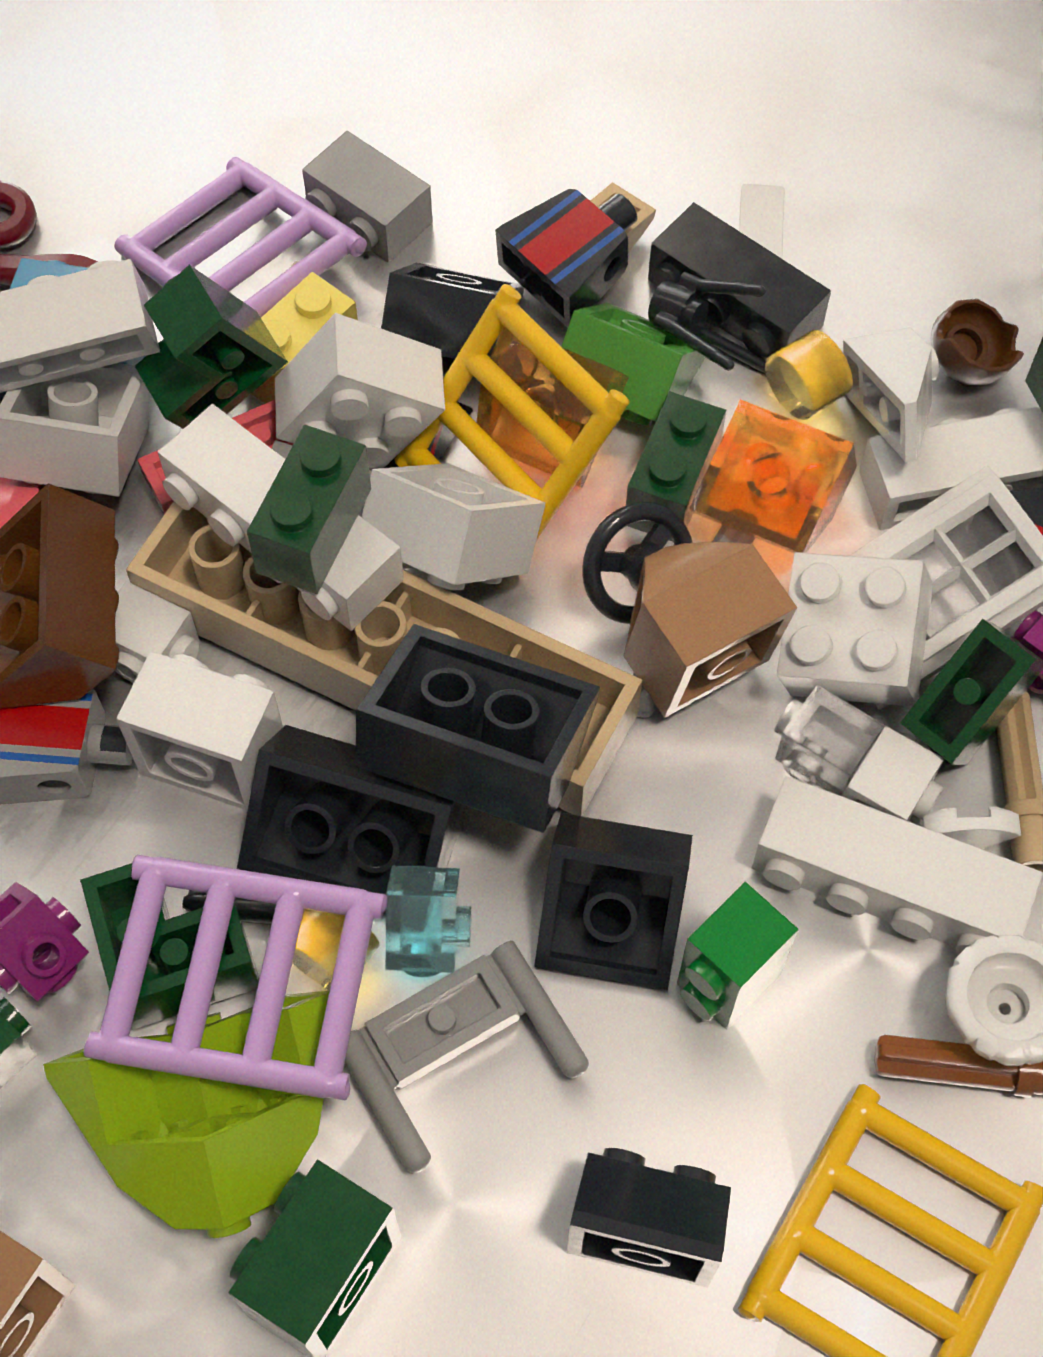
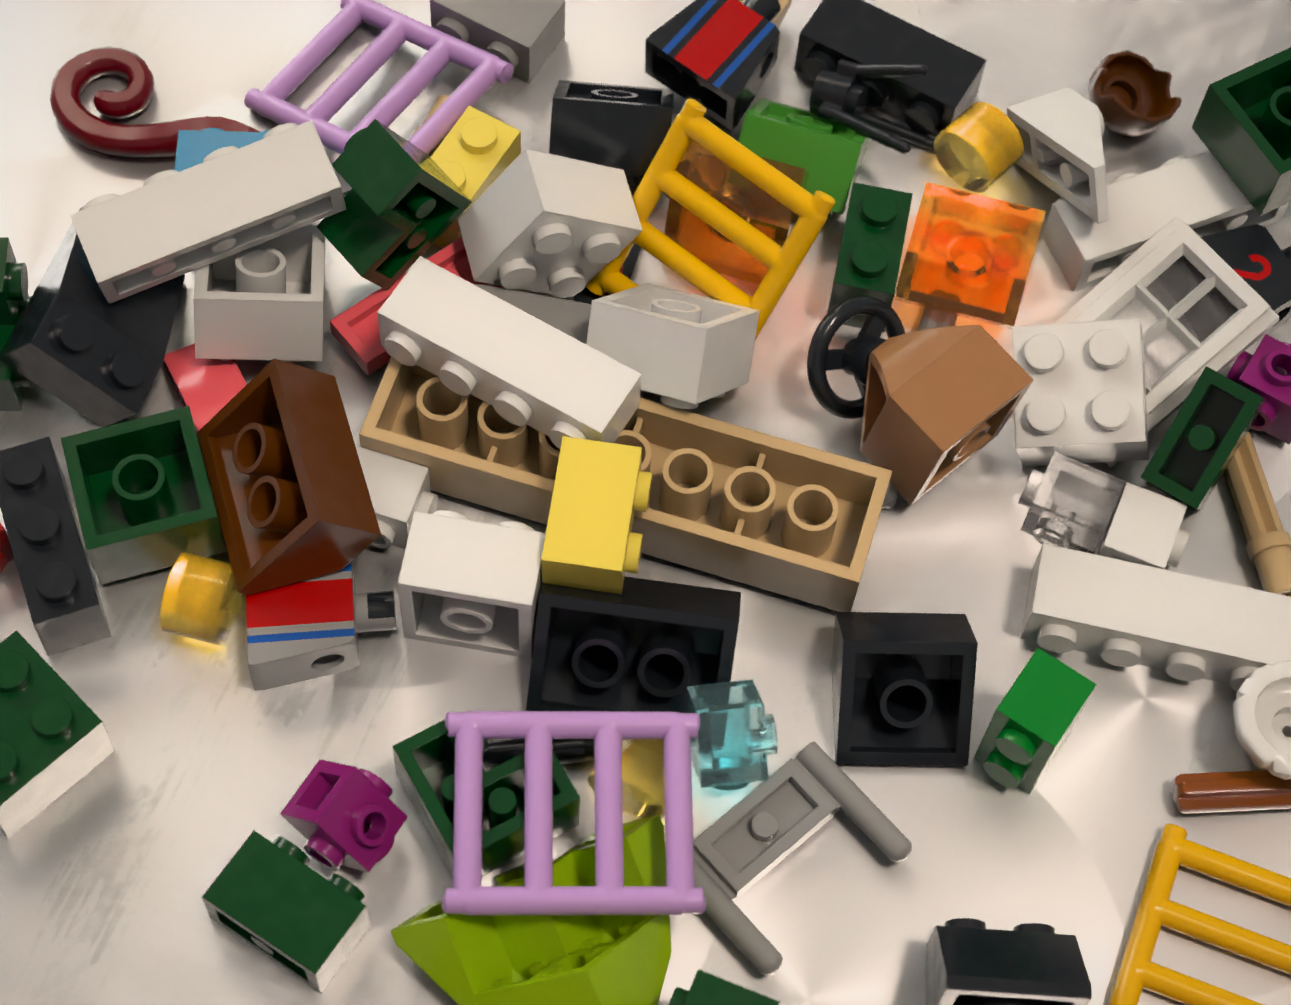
camera: 15 degrees left, 0 degrees up
dark green brick [246,424,371,594] -> none
black slope [355,624,600,834] -> none
white tile [923,807,1021,849] -> none
none -> light yellow brick [541,436,653,594]

